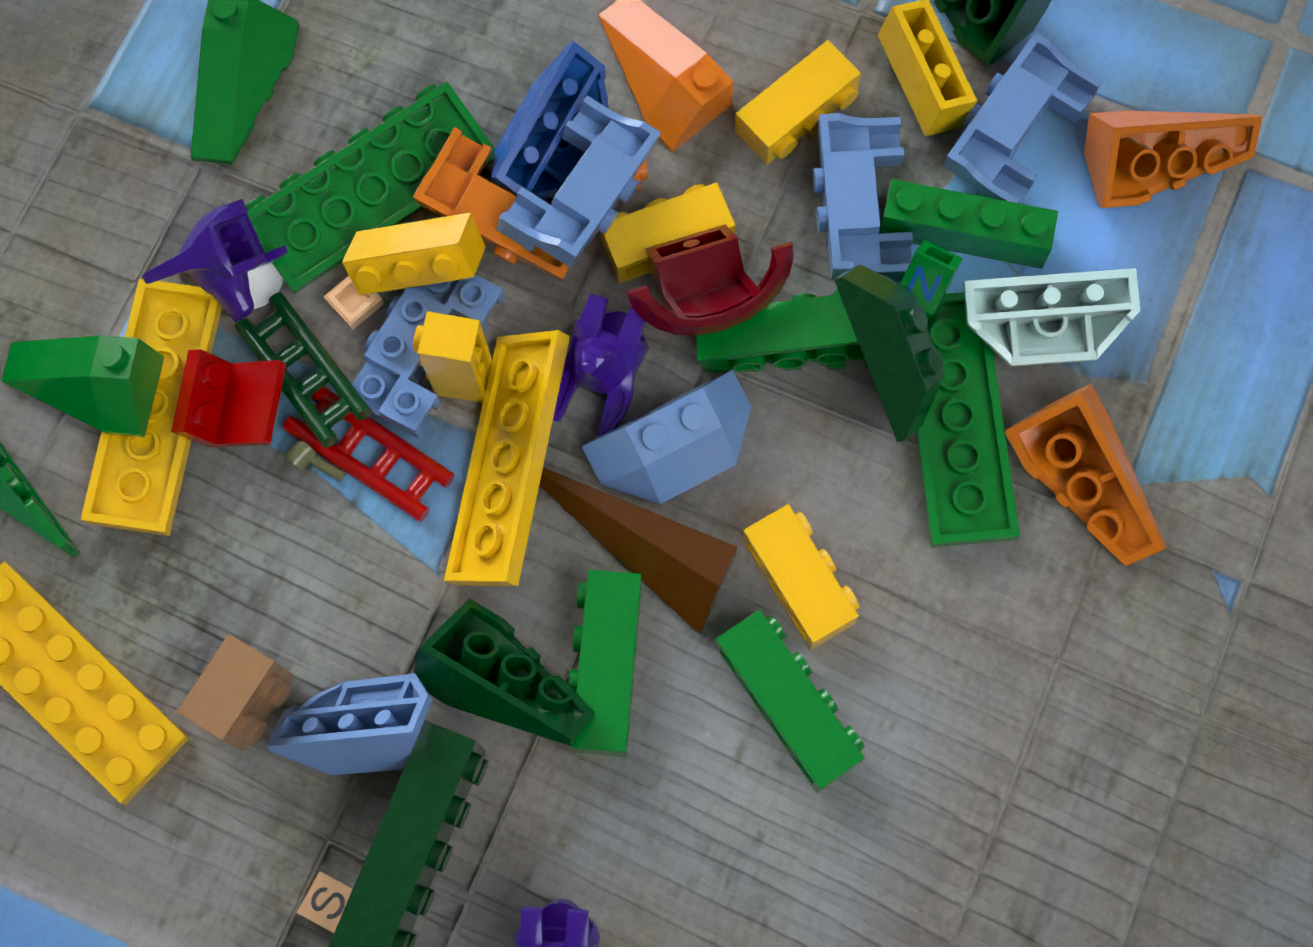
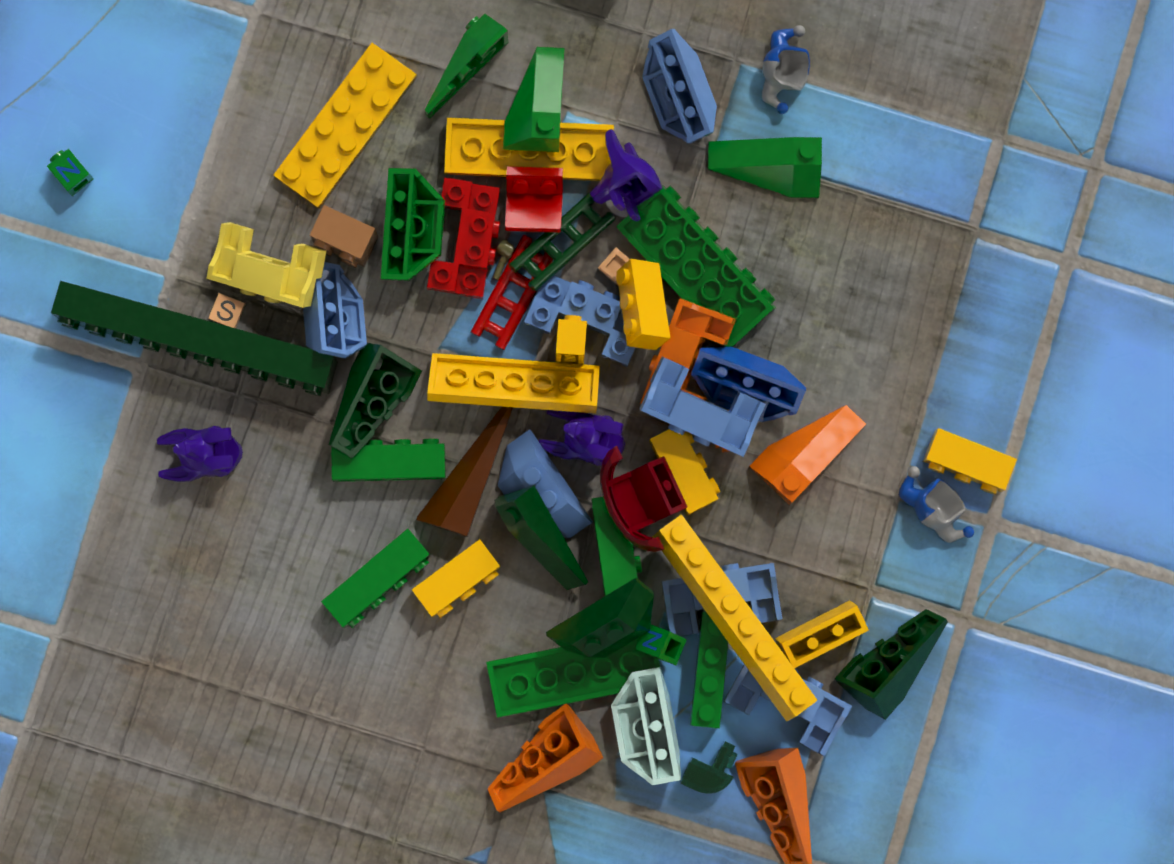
camera: 75 degrees right, 10 degrees up
yellow brick [735,40,861,165] -> none
none -> light yellow bracket [206,222,326,308]
none -> green wedge [381,168,445,281]
none -> red bracket [427,177,500,299]
none -> dark green wedge [494,485,588,590]
none -> medium blue wedge [642,29,717,143]
none -> yellow brick [652,514,818,722]
none -> clear green brick [680,741,737,794]
none -> light grey piece [762,25,810,114]

